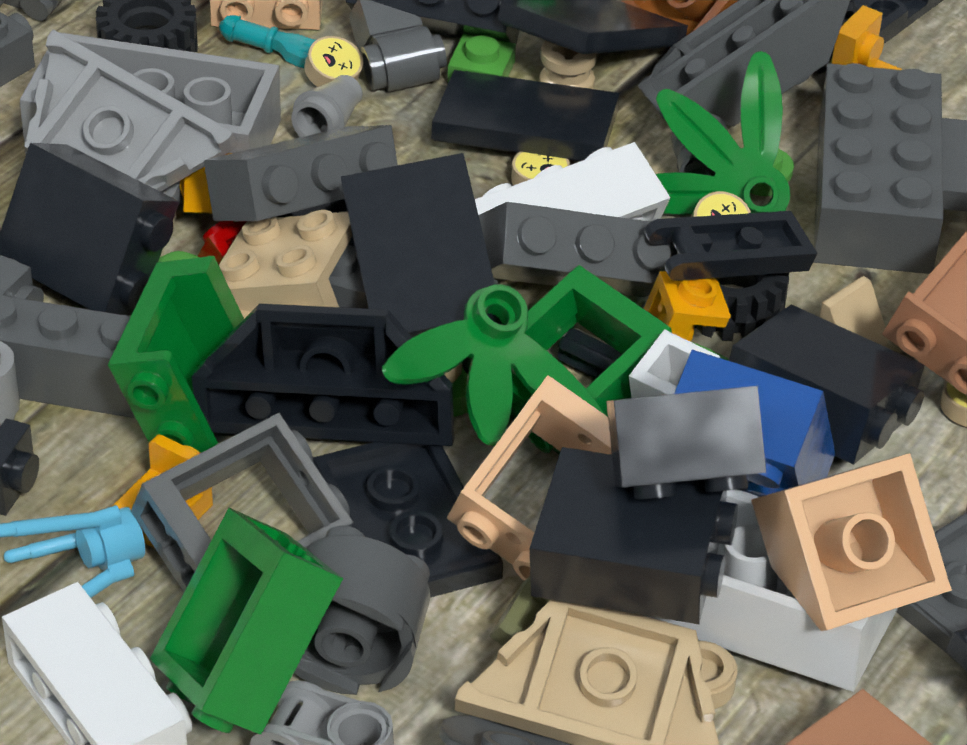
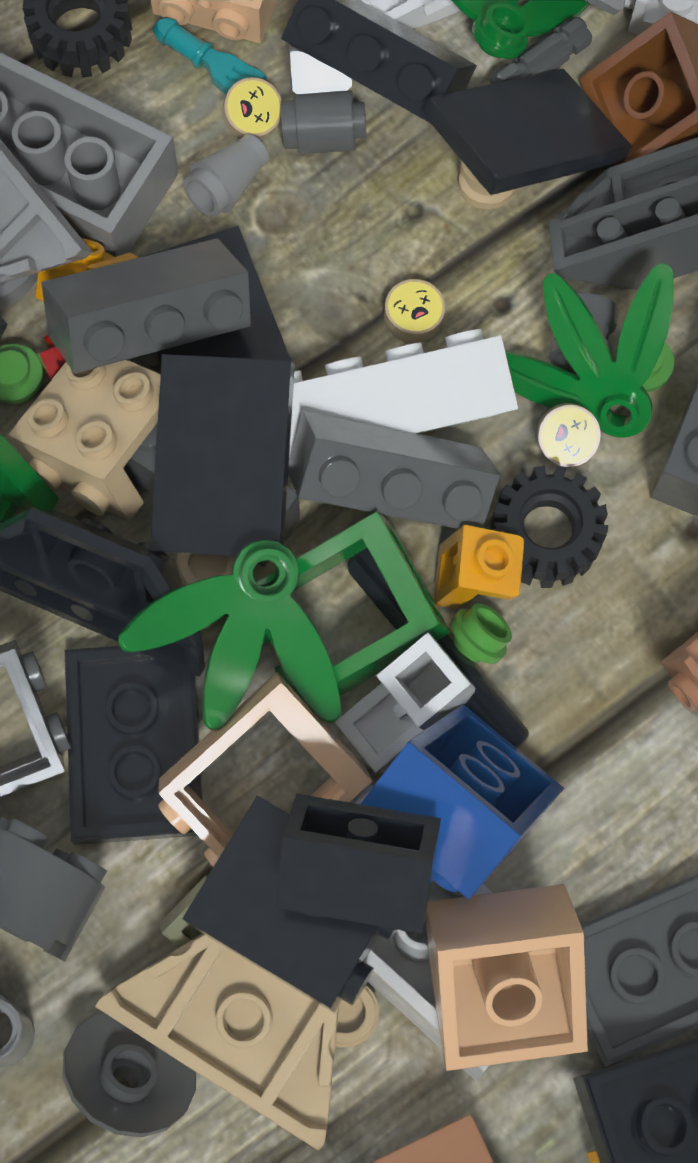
camera: 15 degrees right, 30 degrees up
black tile [431,70,620,162] -> none
bright green plate [447,34,516,83] -> none
black hinge [644,211,818,281] -> none
black brick [729,304,925,465] -> none
tan slope [820,276,888,347] -> none

